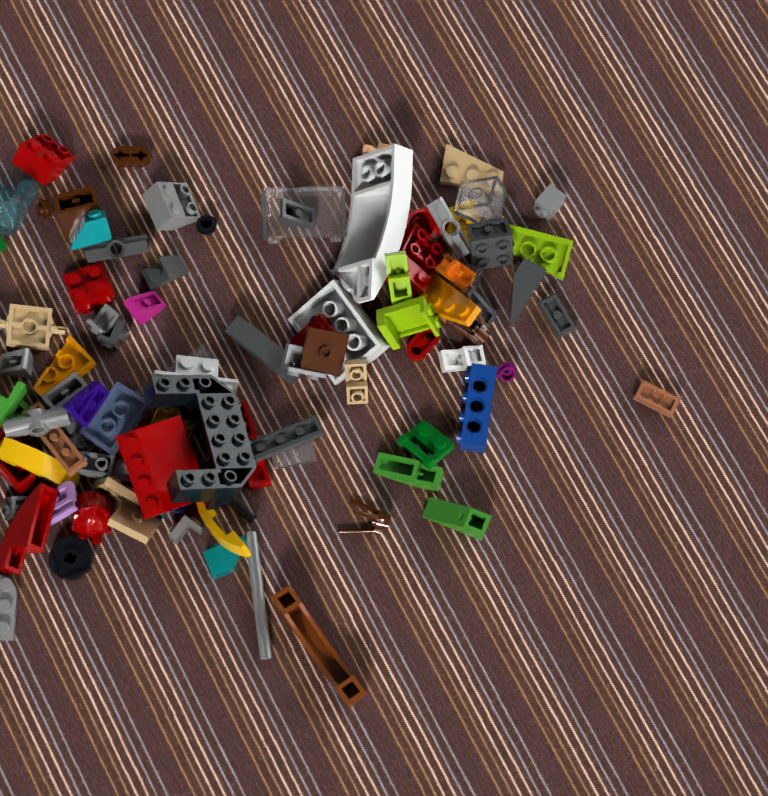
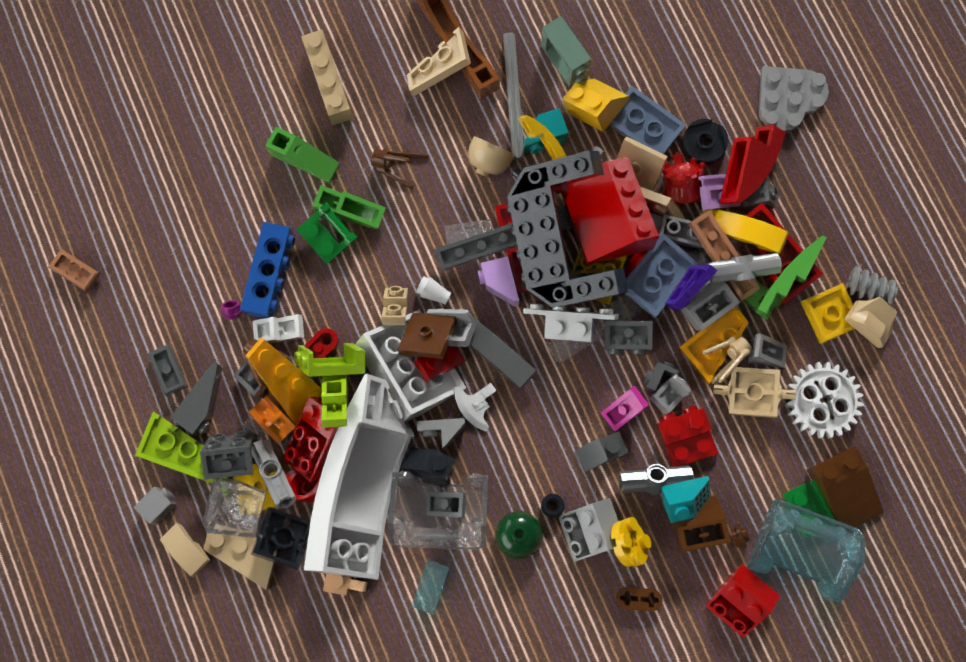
camera: 170 degrees left, 5 degrees up
none -> tan slope [160,523,210,577]
none -> black brick [251,507,310,570]
none -> tan arch [301,30,353,126]
none -> black slope [401,448,455,488]
none -> tan wing [407,27,471,96]
none -> clear light blue slope [412,560,450,615]
none -> white cone [416,276,451,305]
none -> light grey slope [417,418,465,451]
none -> white piece [454,383,496,431]
none -> tan cylinder [468,136,514,178]
none -> lavender slope [478,256,519,306]
none -> dark green cylinder [495,511,543,559]
none -> sand green window [541,16,591,88]
none -> yellow slope [562,79,630,132]
none -> dark grey bracket [603,321,653,355]
none -> sand blue plate [609,86,686,154]
none -> yellow plate [611,517,651,567]
none -> tan plant [702,336,752,384]

